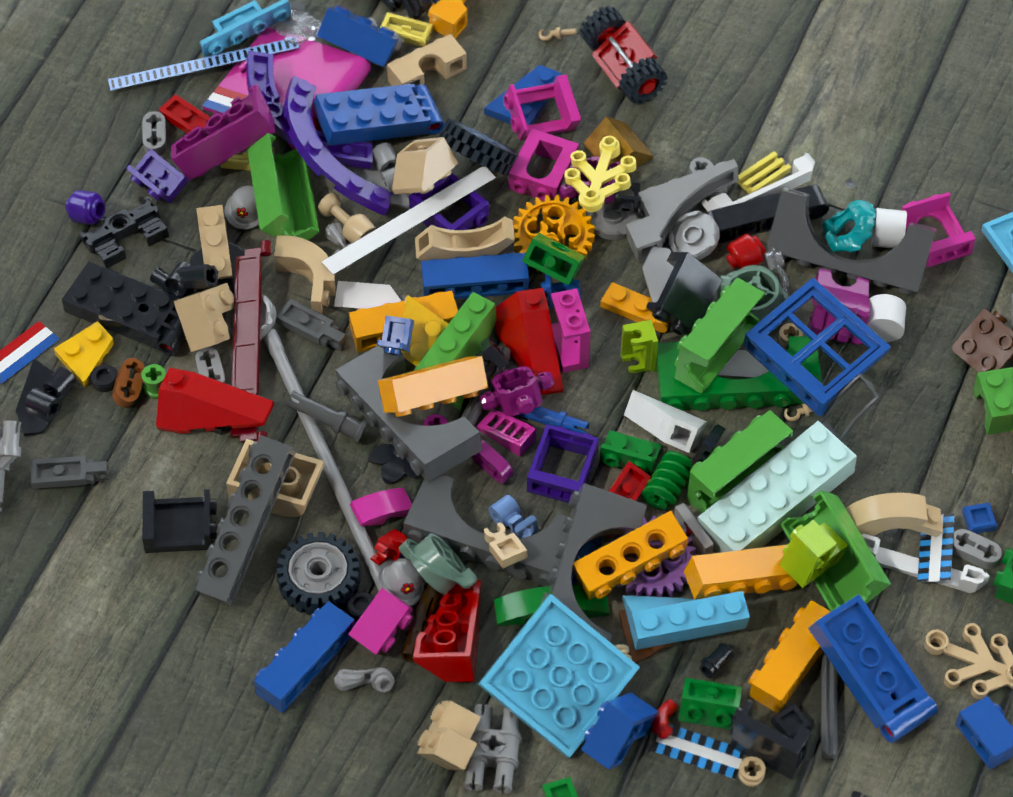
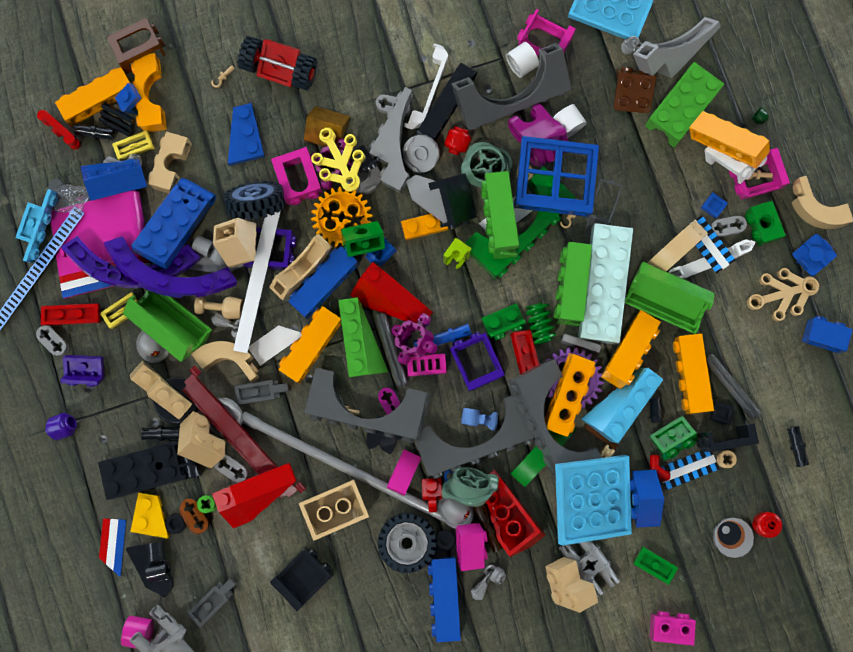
camera: 35 degrees left, 25 degrees up
black piece [80,198,169,268] -> none
black piece [164,262,219,297] -> none
magenta wedge [171,84,275,181] -> none
dark grey brick [195,435,296,607] -> none
dark grey pin [286,390,368,444] -> none
bracket [377,316,414,355] -> none
light orange brick [378,356,488,417] -> none
yellow wing [401,295,448,366] -> none
magenta beam [471,440,514,484] -> none
black tile [475,337,509,373] -> none
tan plate [484,522,528,568] -> none
dark pink panel [503,74,581,141] -> none
dark pink panel [551,289,591,373] -> none
white slope [624,390,707,453] -> none
black tile [691,424,726,466] -> none
light yellow tile [737,151,791,194] -> none
clear plate [765,247,790,293] -> none
lime brick [779,520,848,588] -> none
blue hinge [808,595,938,743] -> none
teal piece [822,200,876,252] -> none

